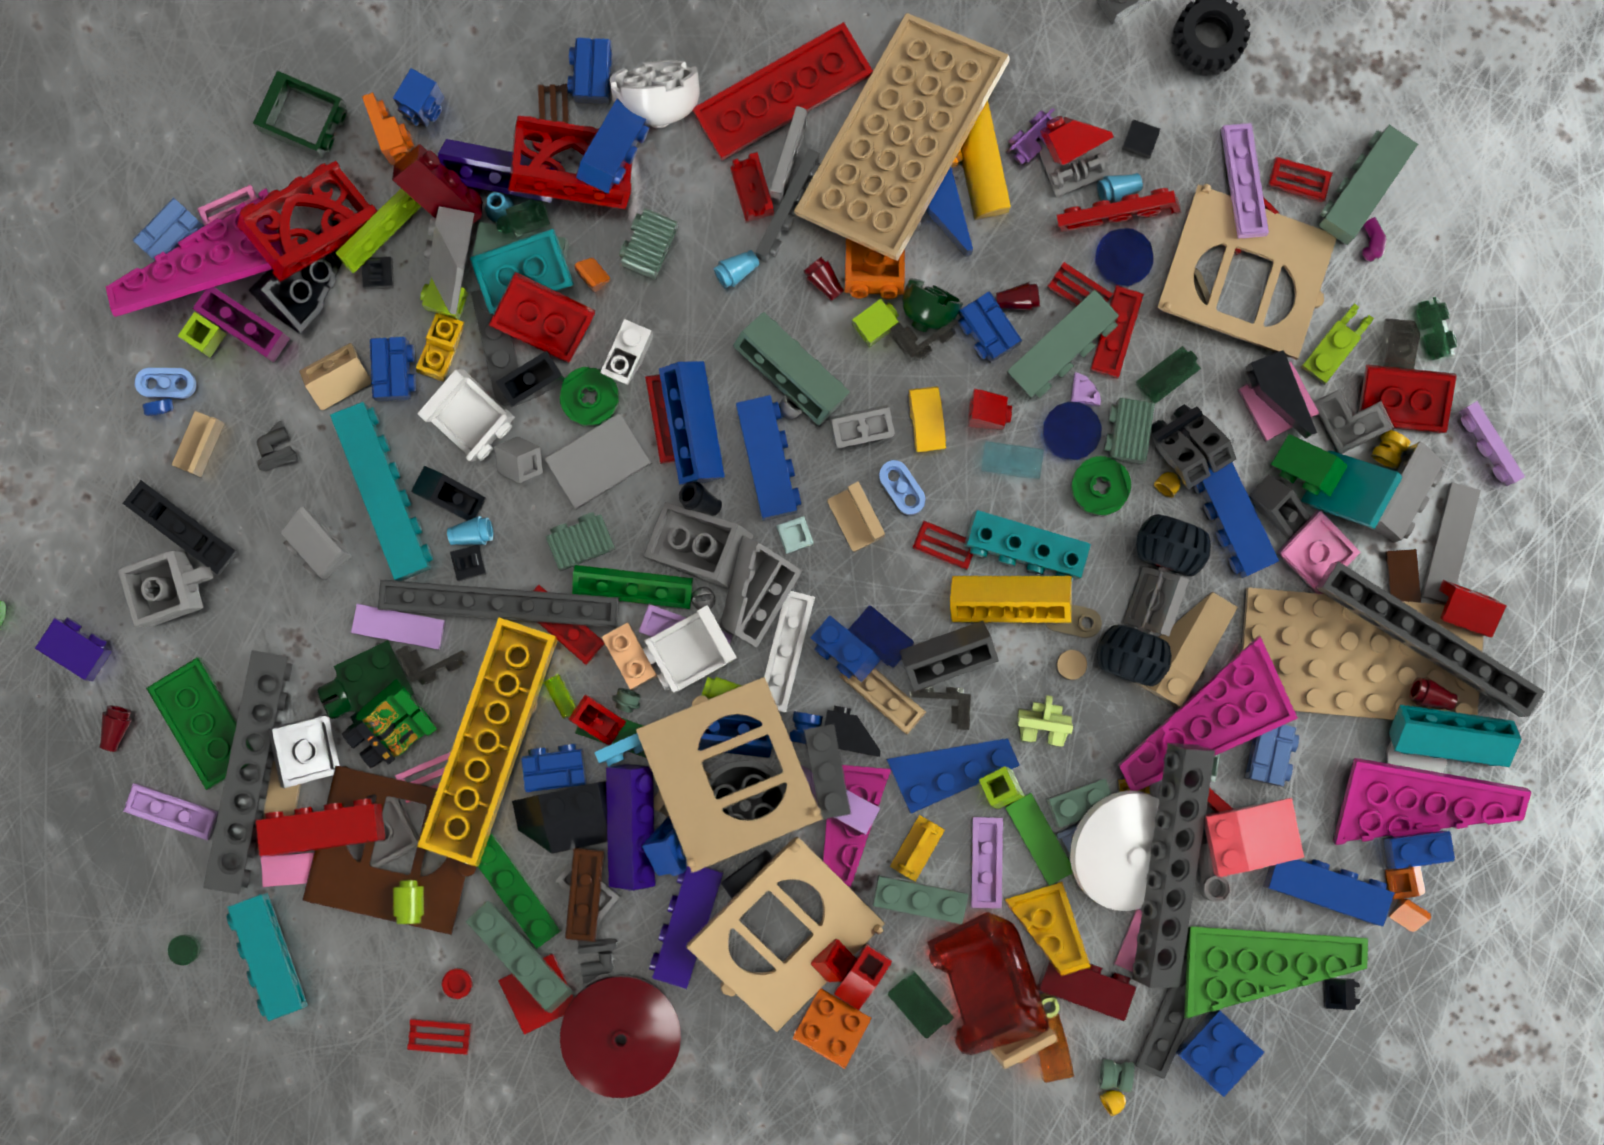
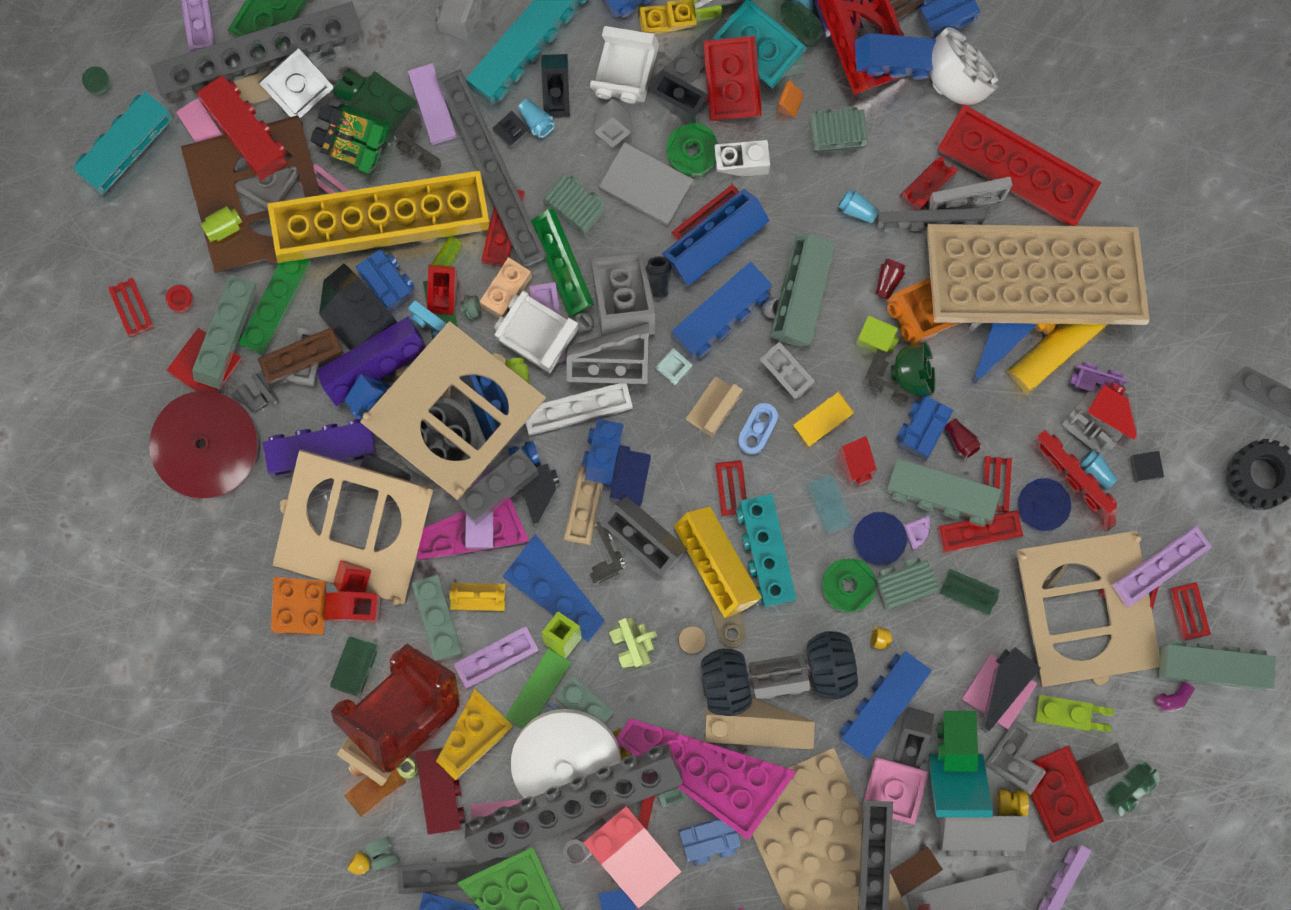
camera: 60 degrees right, 5 degrees down
dark grey hips [1151,404,1236,489] -> none

